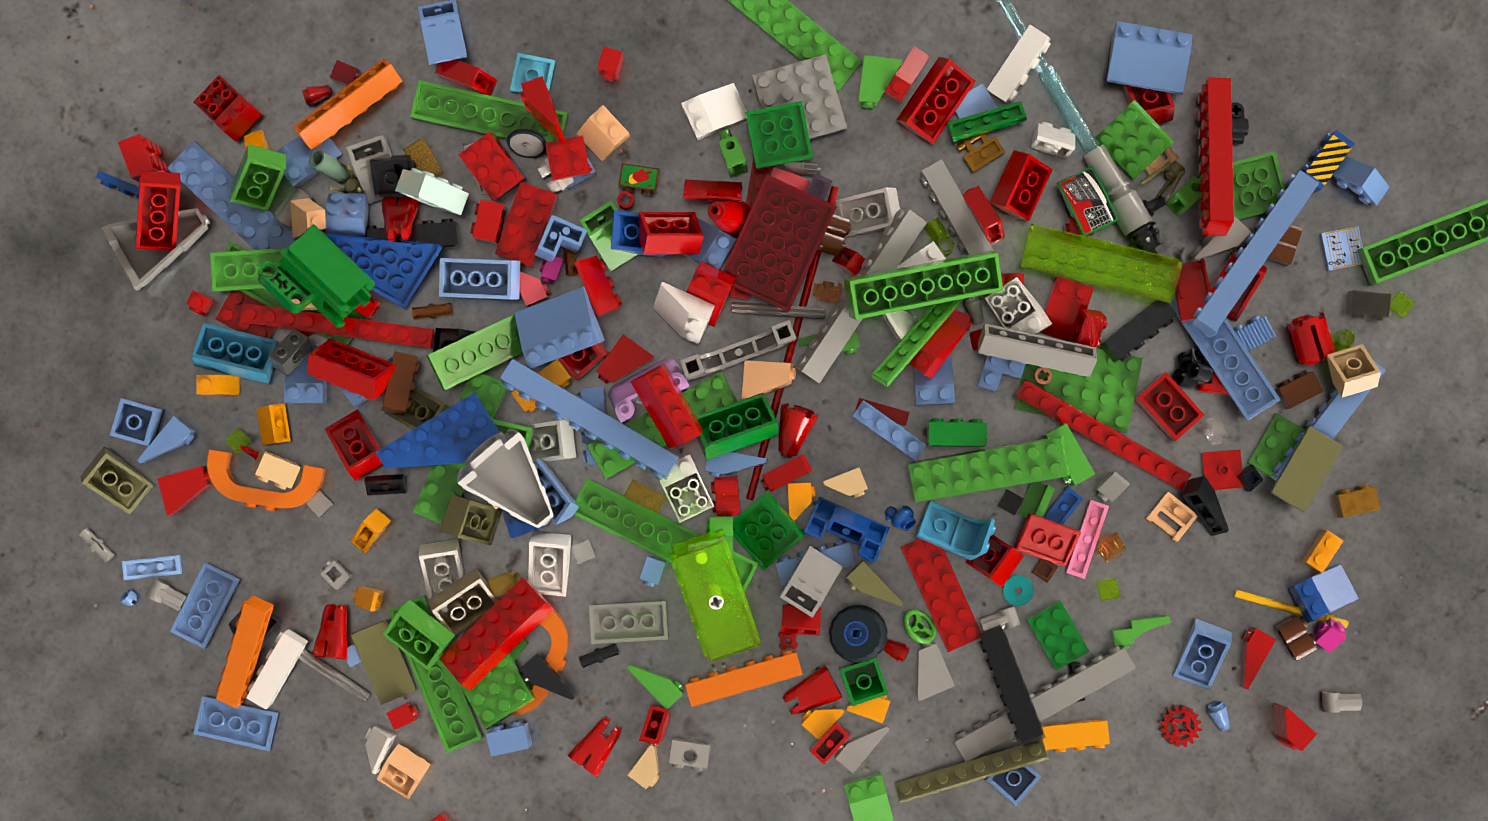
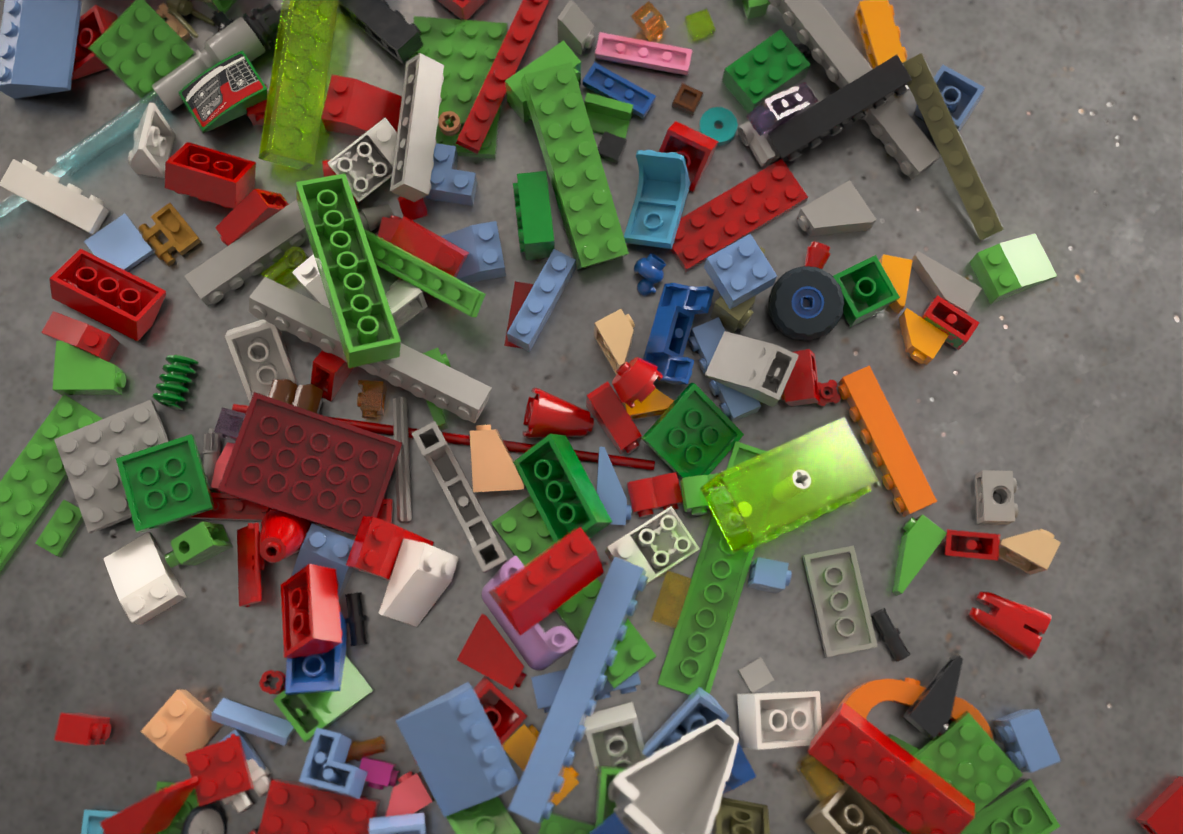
camera: 105 degrees left, 10 degrees down
red slope [574,255,622,319] -> none
brick [618,163,660,196] -> none
red piece [782,665,843,715] -> none
bright green piece [903,609,936,644] -> none
green plate [947,101,1027,142] -> none
tile [1014,513,1081,567] -> none
red brick [1069,308,1107,347] -> none
none -> bright green plate [35,499,84,557]
none -> green piece [152,355,199,410]
none -> light blue tile [211,698,295,746]
none -> black pin [345,592,368,646]
none -> red cone [612,357,663,408]
none -> medium blue brick [704,234,777,309]
none -> clear purple brick [746,82,819,136]

